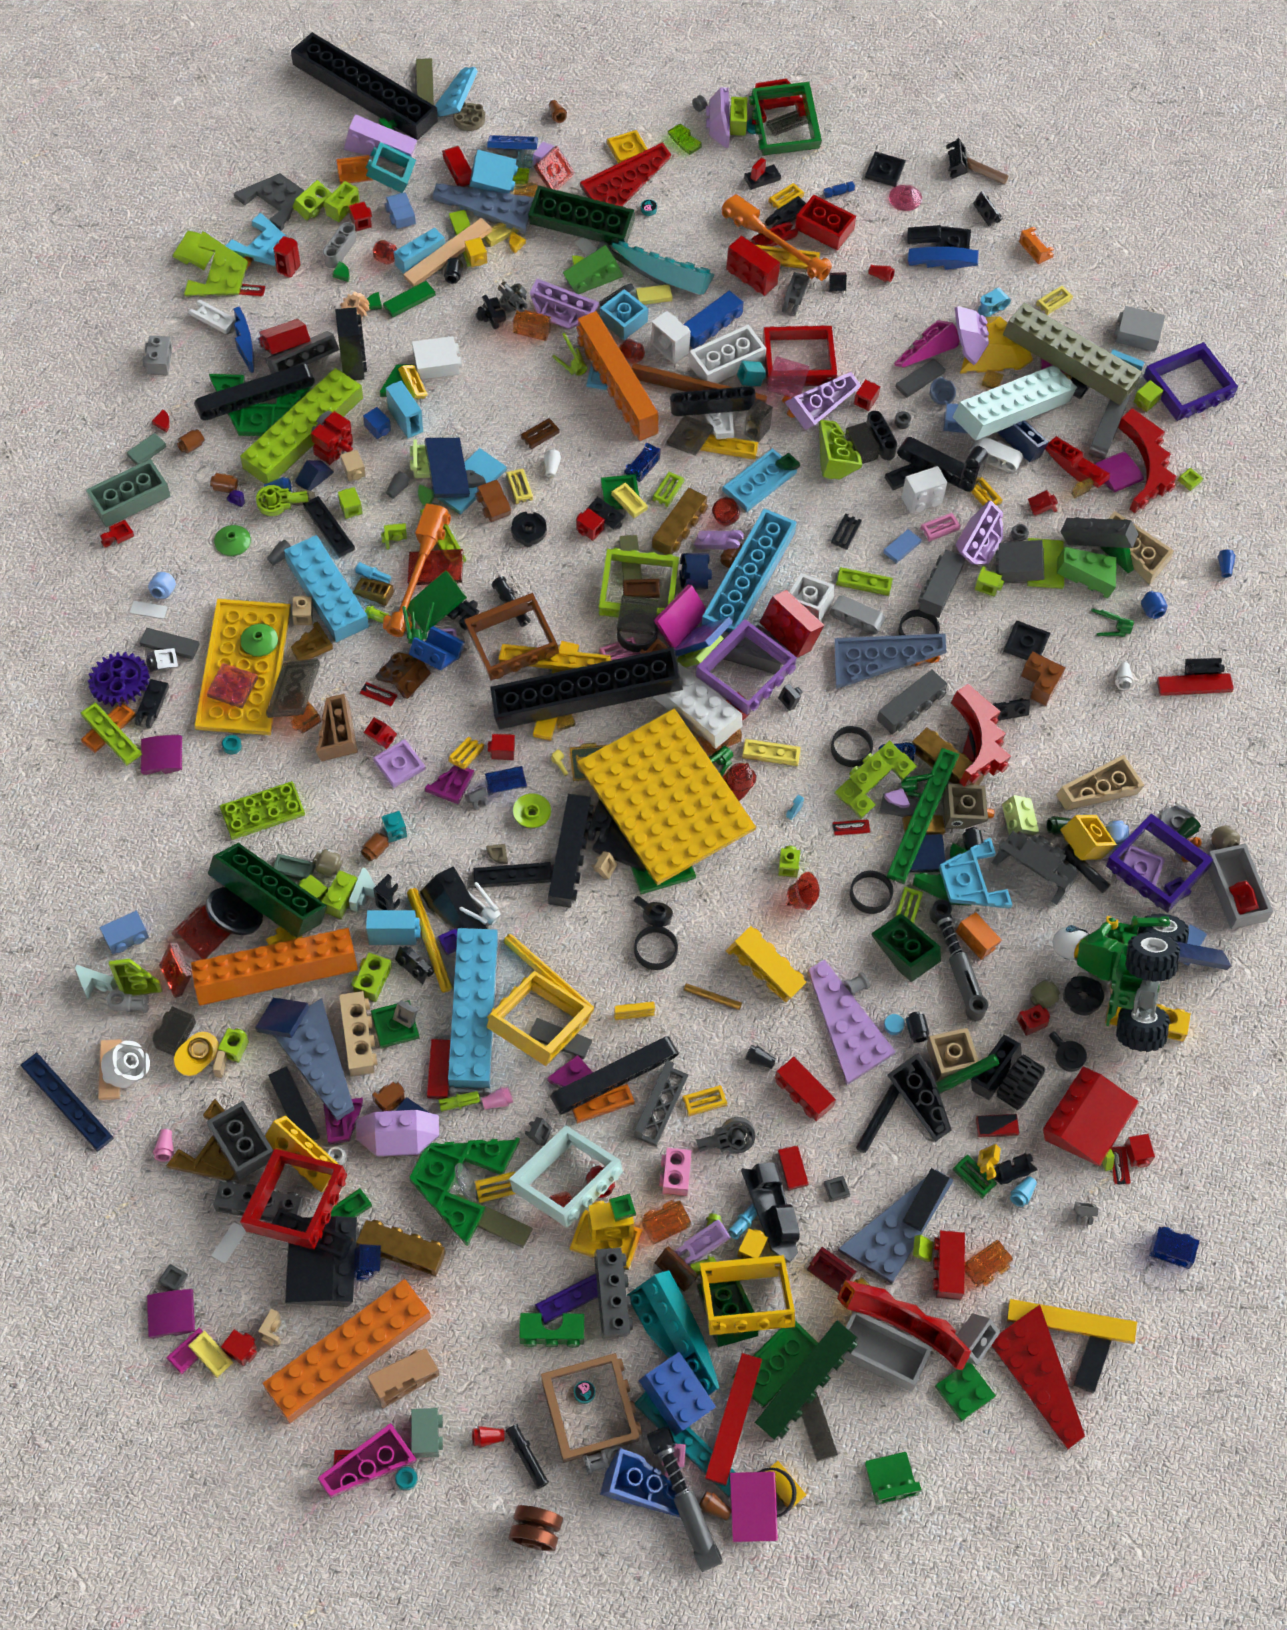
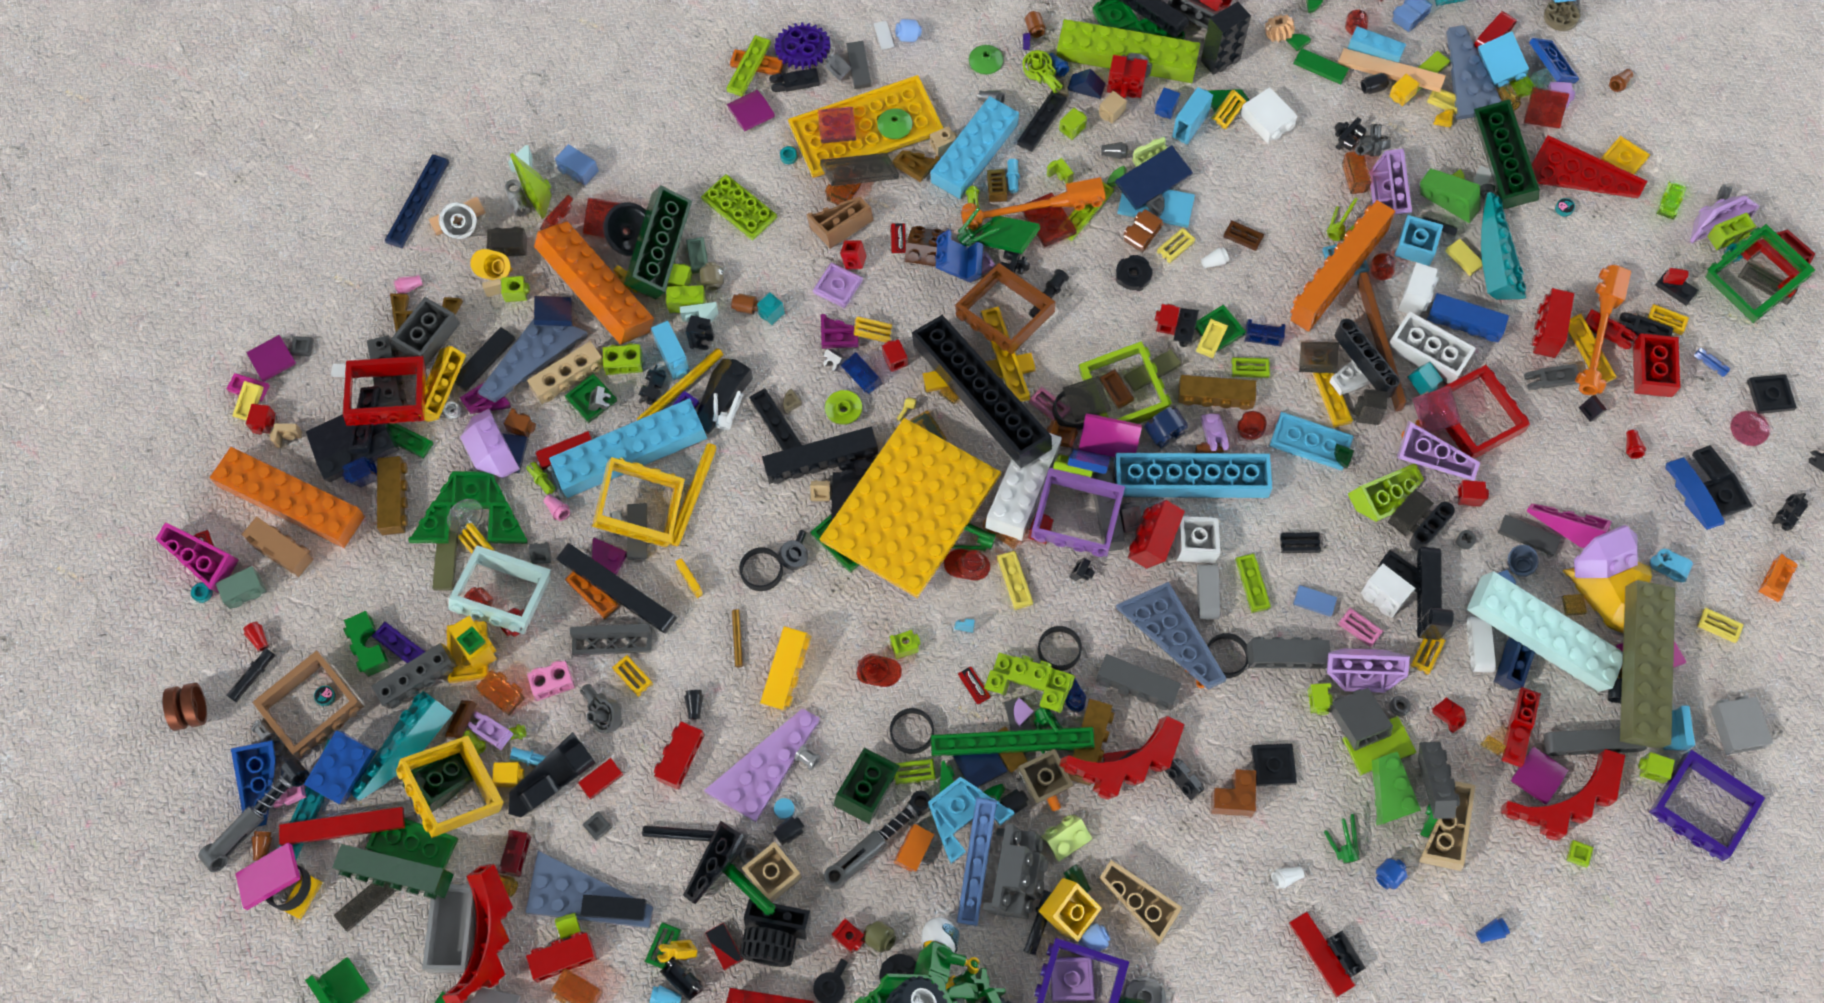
camera: 70 degrees right, 5 degrees up
none -> medium blue tile [957,797,997,926]

